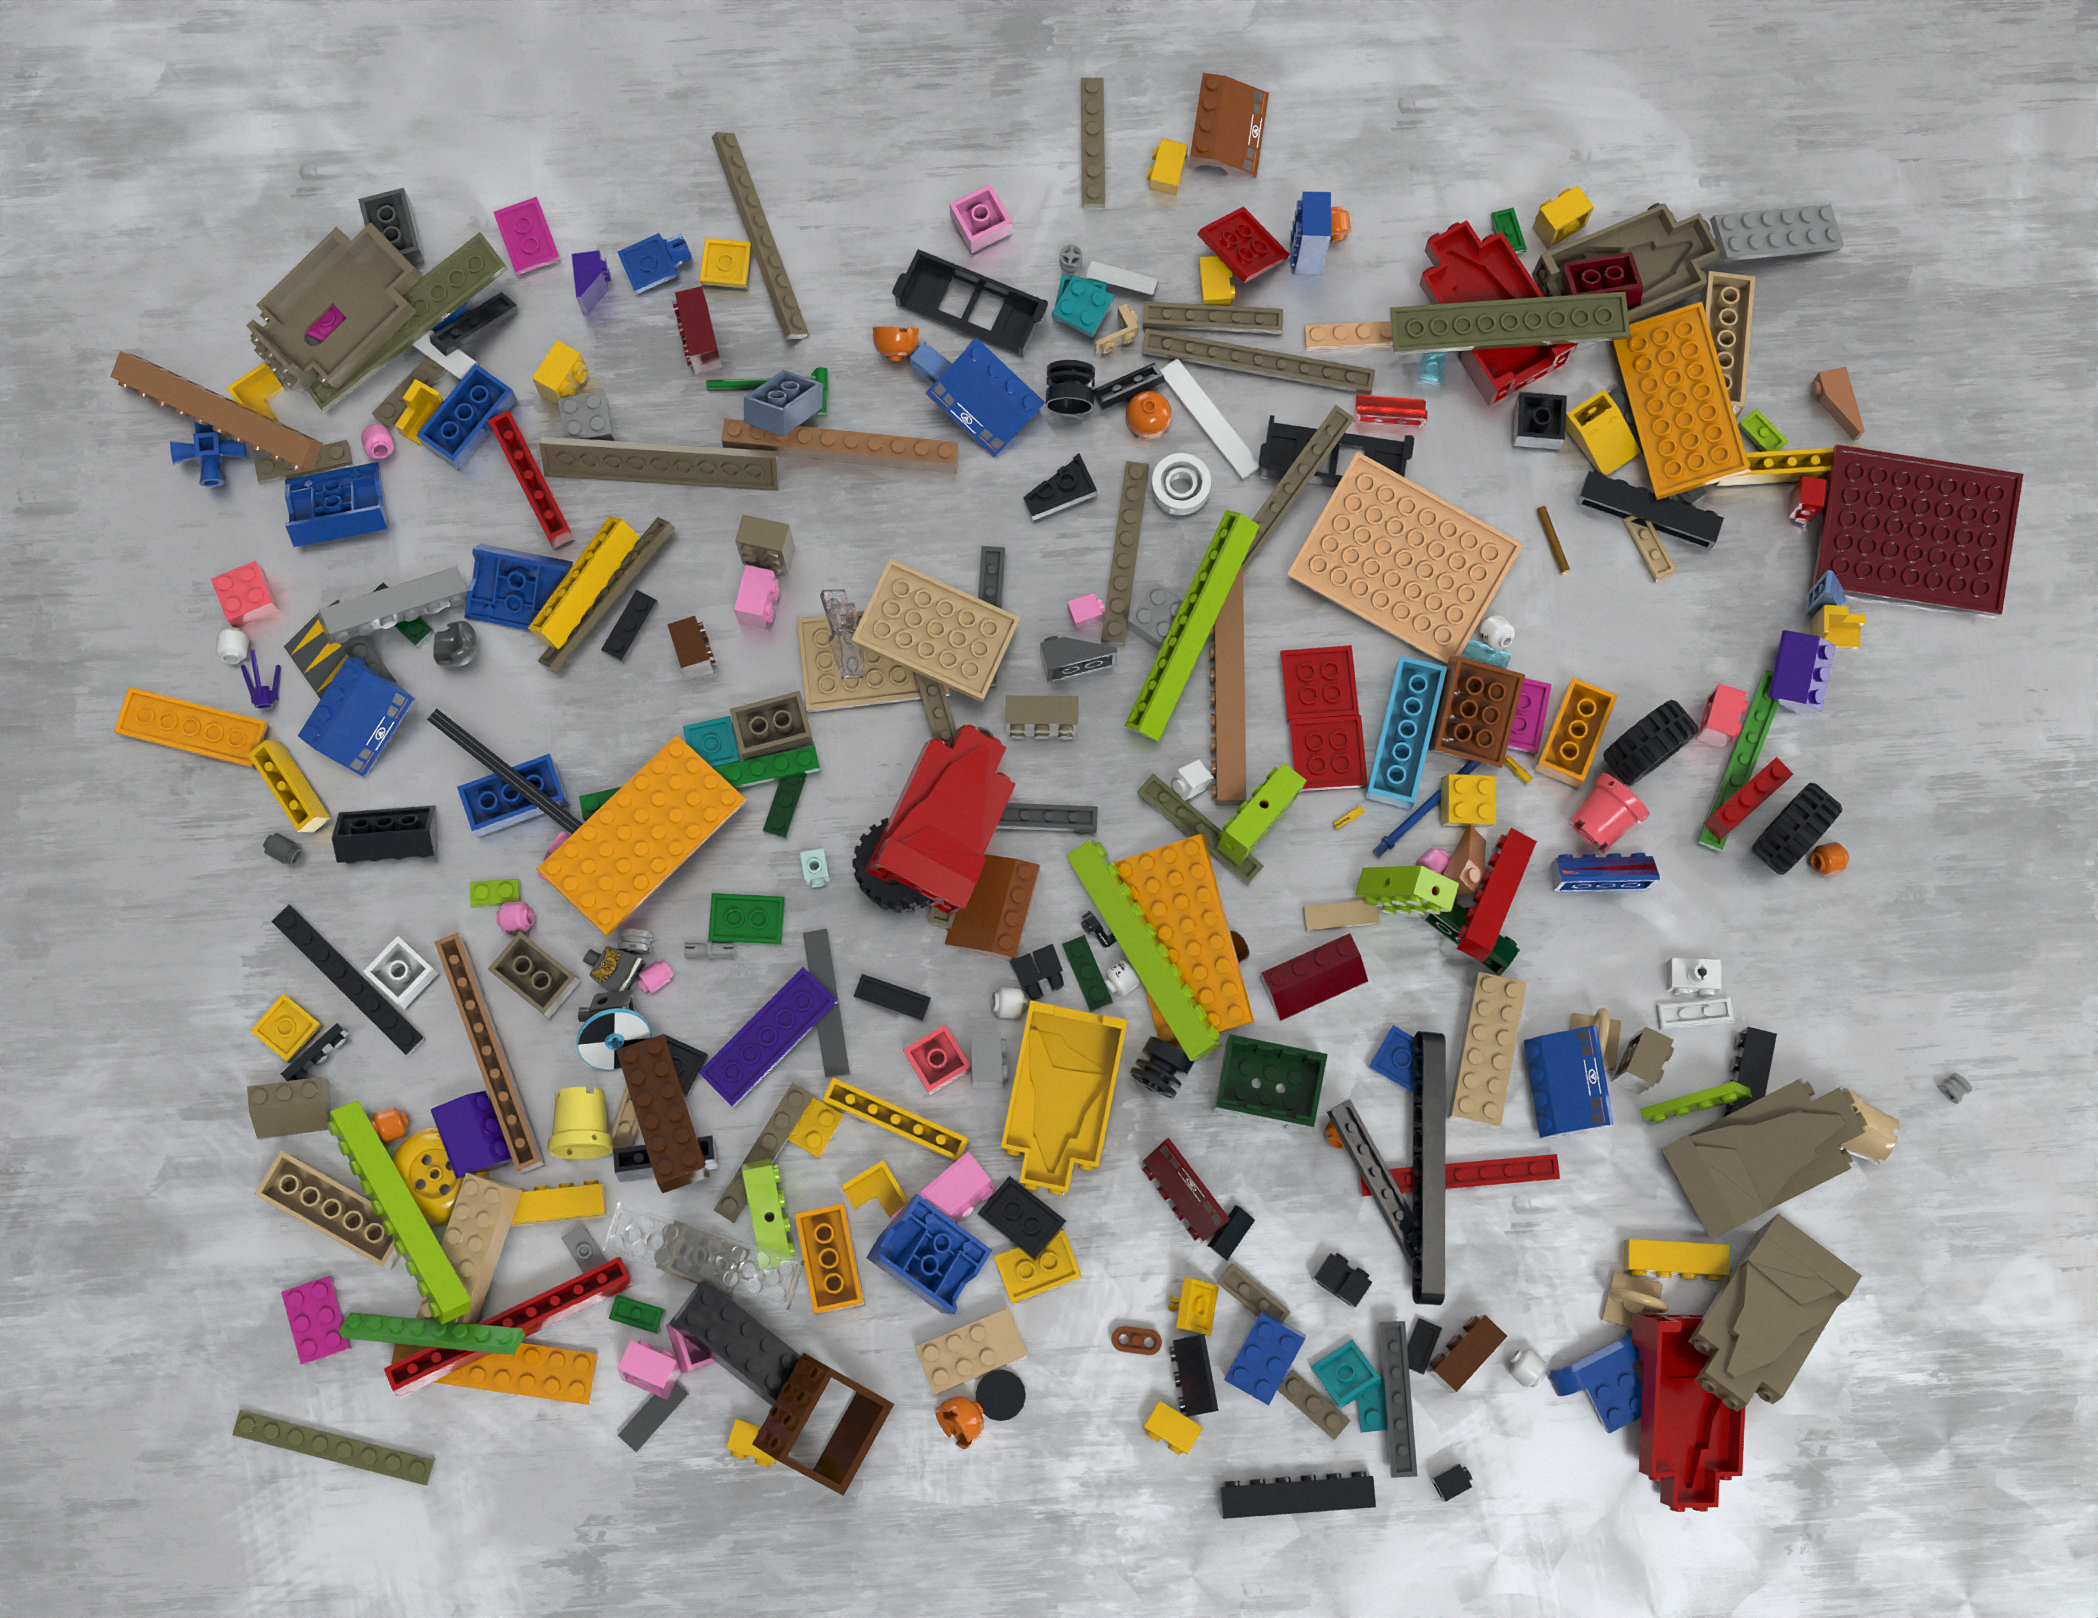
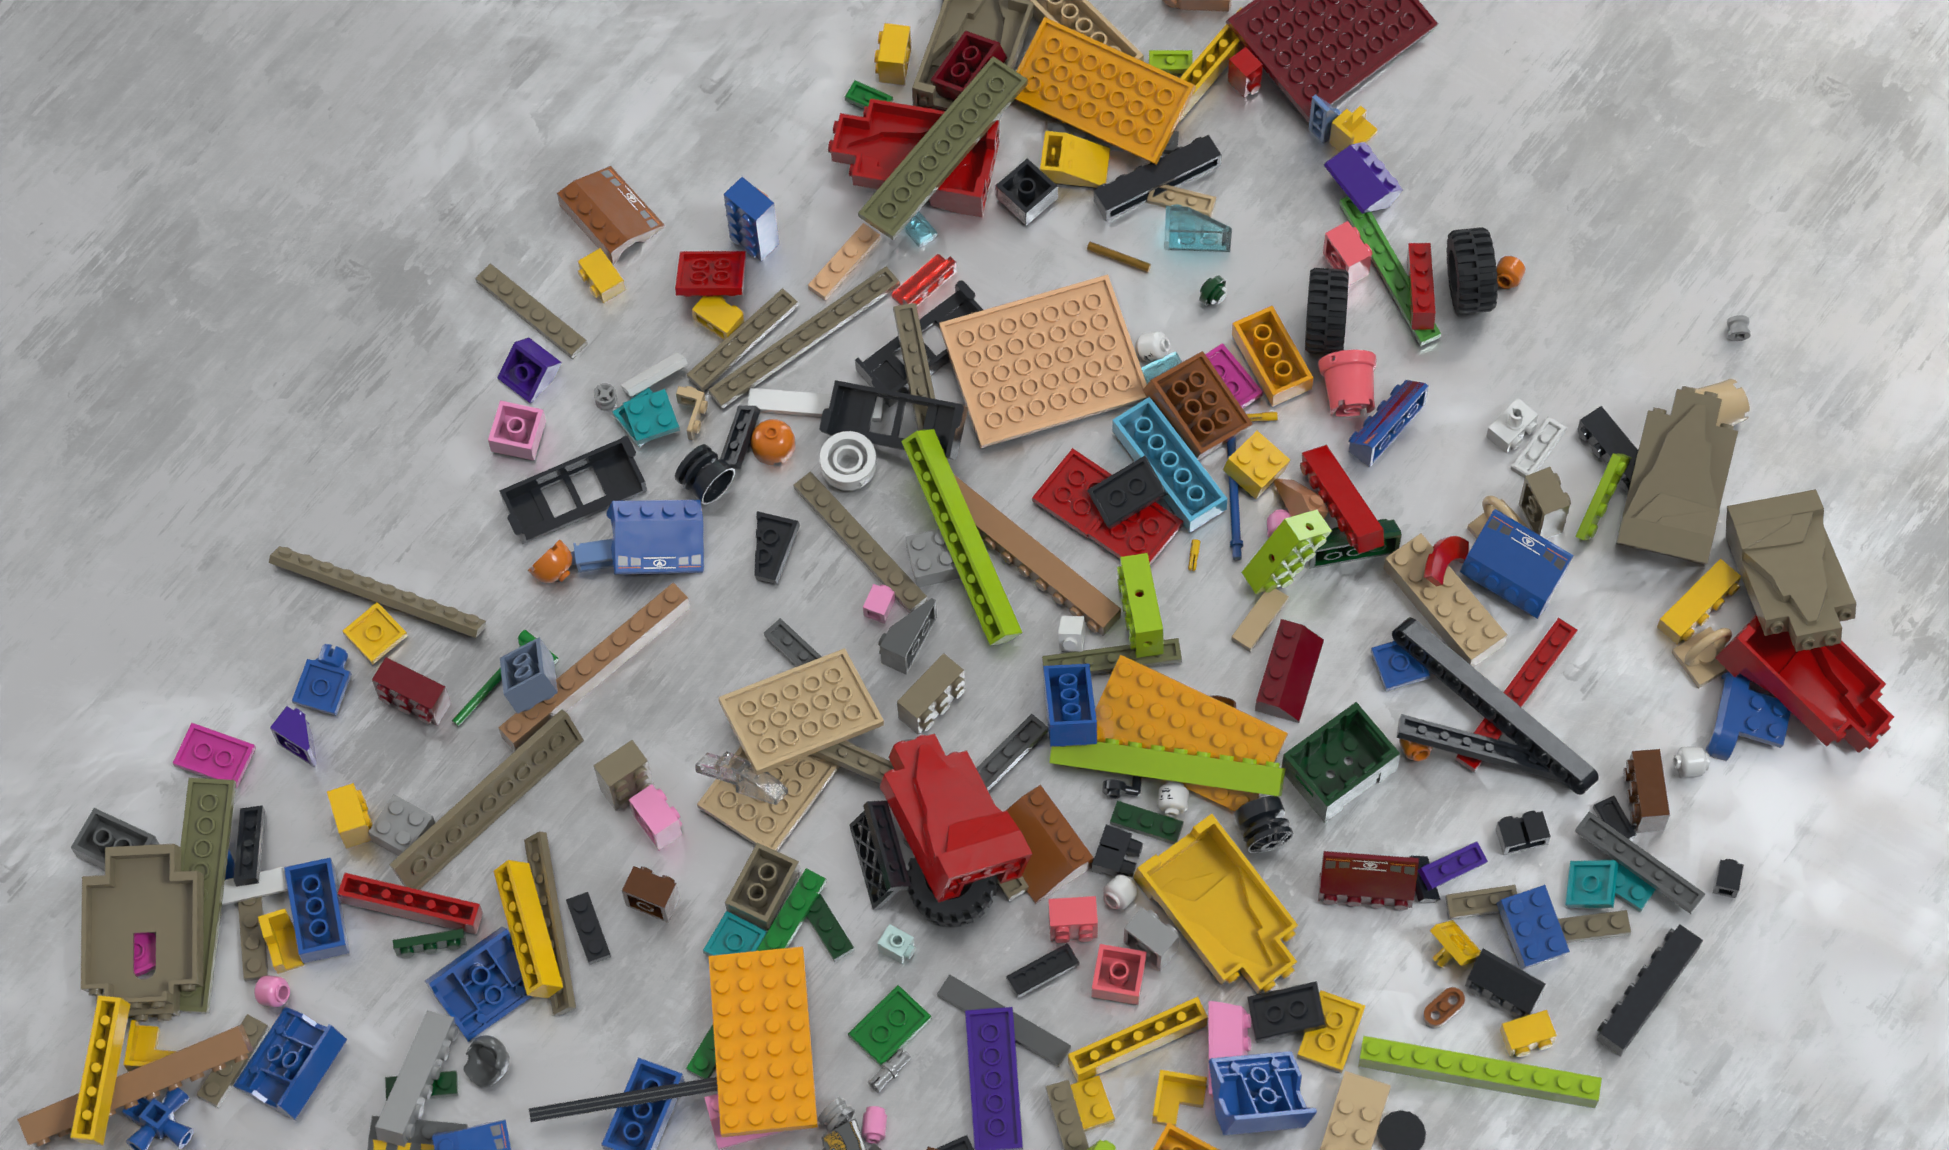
camera: 45 degrees left, 10 degrees down
none -> yellow brick [71,995,130,1146]
none -> dark green plate [393,929,467,957]
none -> dark purple slope [497,337,562,403]
none -> black piece [819,380,968,460]
none -> black fence [849,800,911,910]
none -> blue brick [1043,664,1097,747]
none -> coral brick [1048,896,1098,943]
none -> black tile [1087,455,1168,529]
none -> clear light blue slope [1164,204,1232,252]
none -> dark green plate [1199,275,1227,306]
none -> lime brick [1358,1036,1602,1109]
none -> dark purple plate [1418,841,1488,891]
none -> red tile [1424,536,1469,587]

